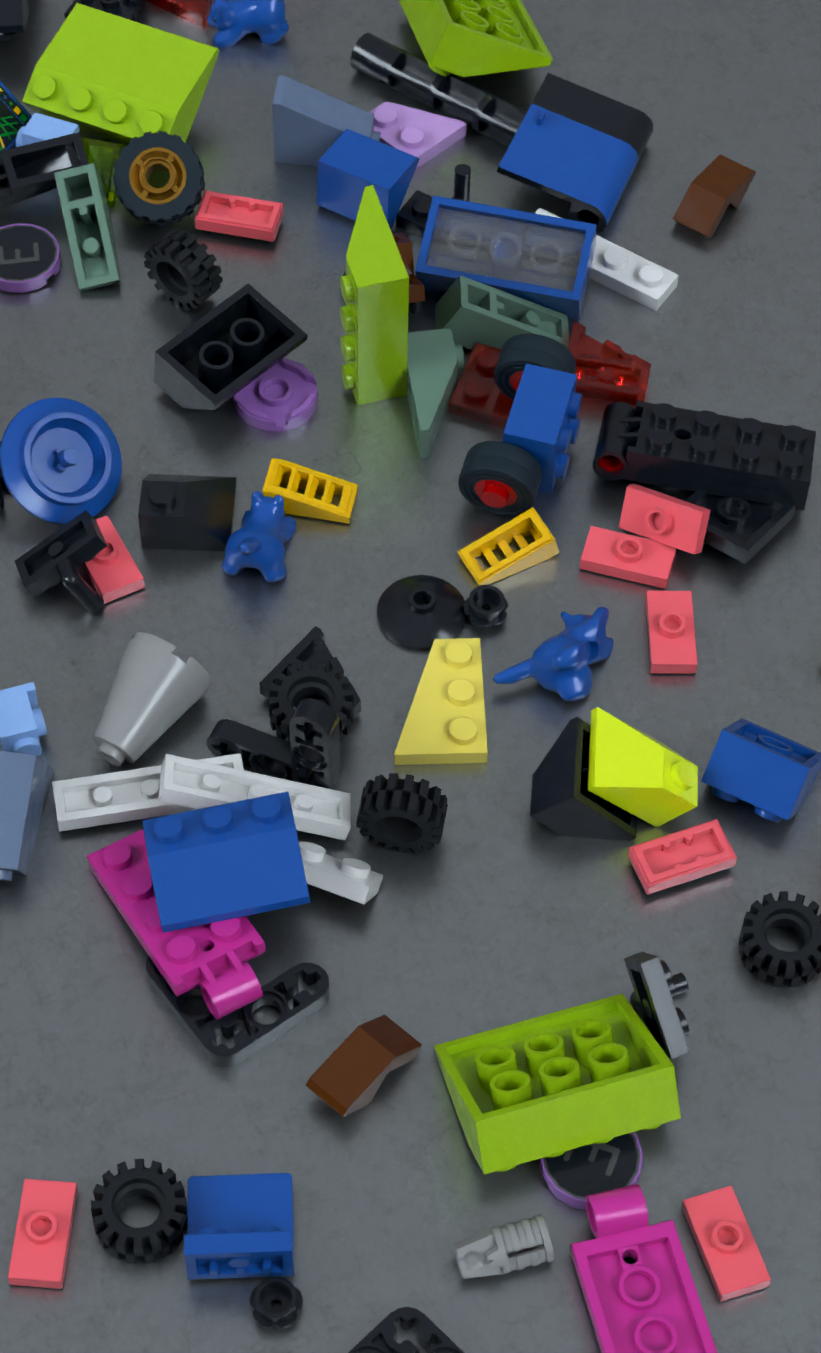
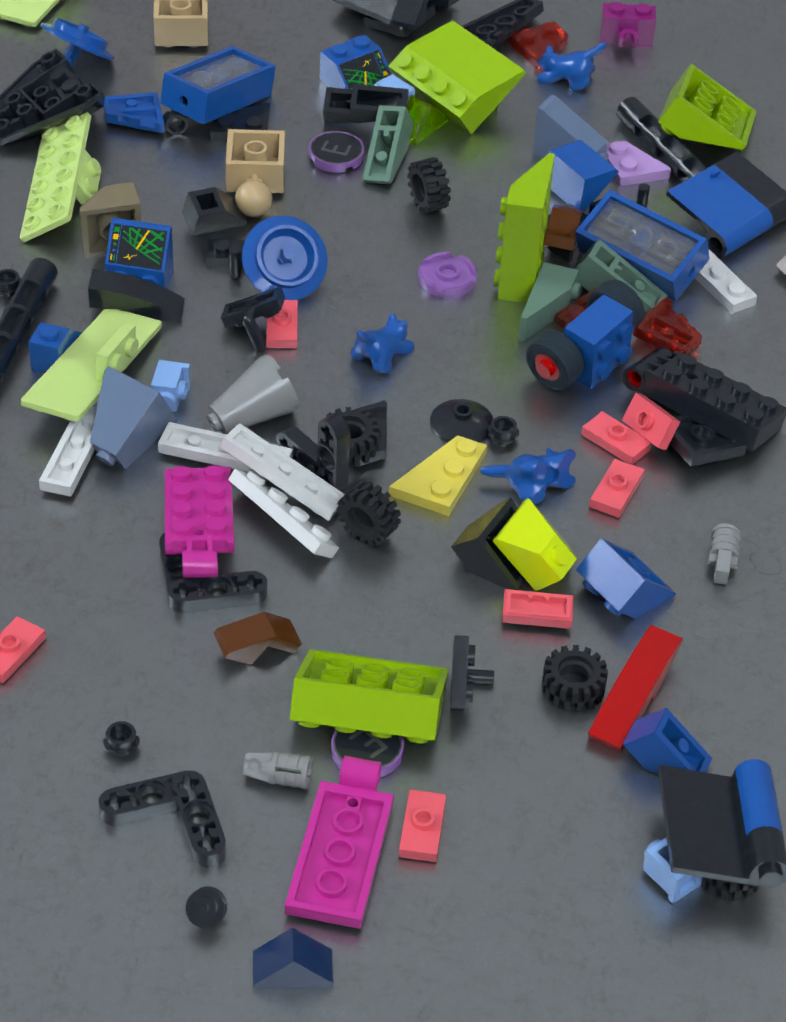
camera: 25 degrees right, 10 degrees down
black tyre [91,1159,187,1264] -> none
black wheel [113,131,205,226] -> none
black slope [138,474,237,552] -> none
blue slope [142,791,311,933] -> none
black slope [154,283,308,410] -> none
blue bracket [184,1173,294,1280] -> none
coral plate [195,190,284,242] -> none
yellow slope [263,458,358,524] -> none
yellow slope [457,507,559,586] -> none

